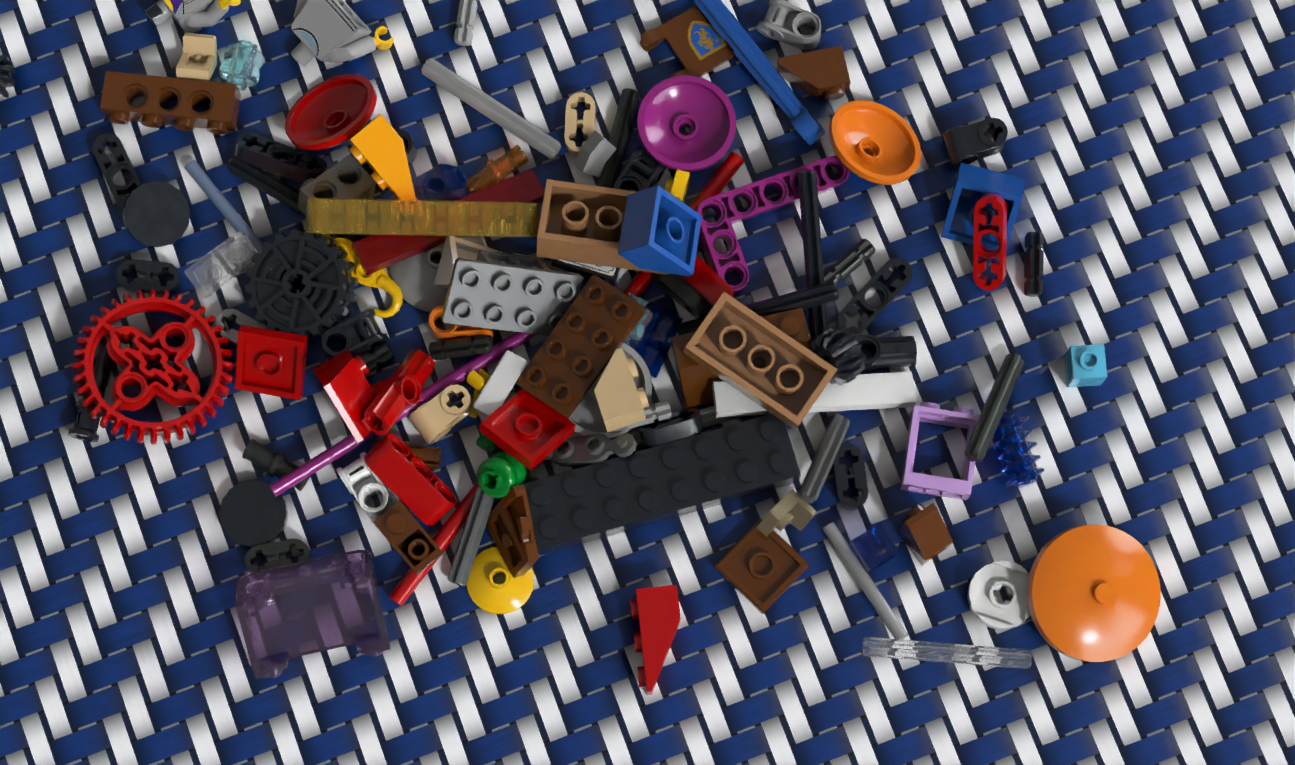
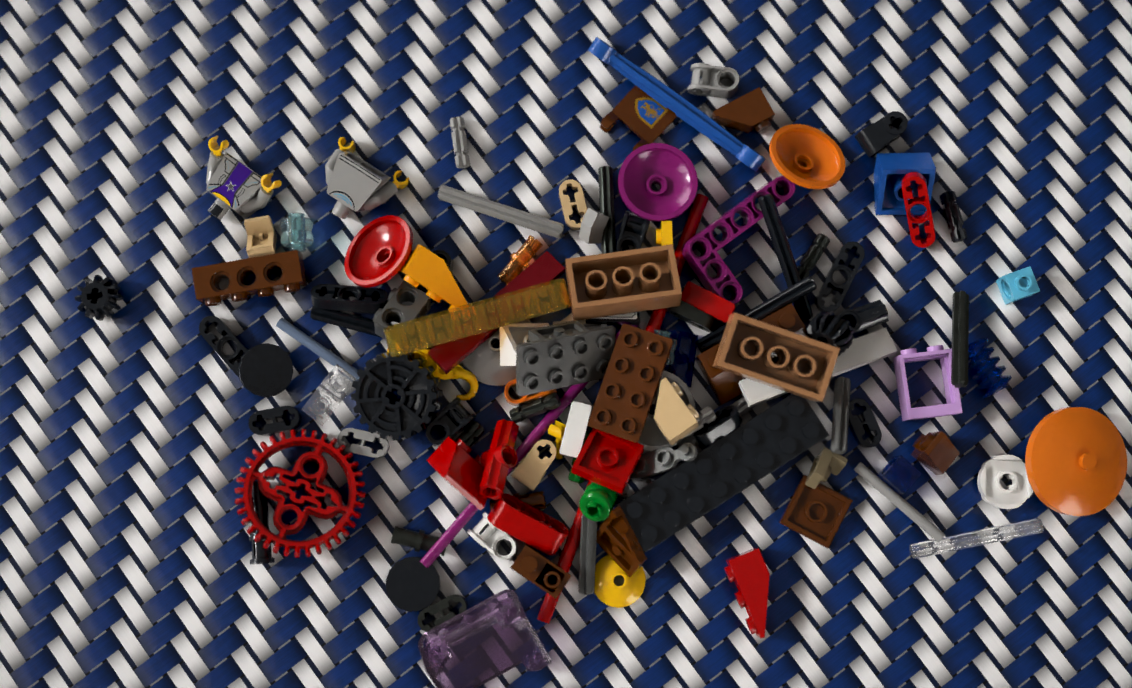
camera: 15 degrees left, 5 degrees up
red plate [235,325,308,400] -> none
clear blue brick [412,163,469,212] -> none
blue slope [618,185,702,276] -> none

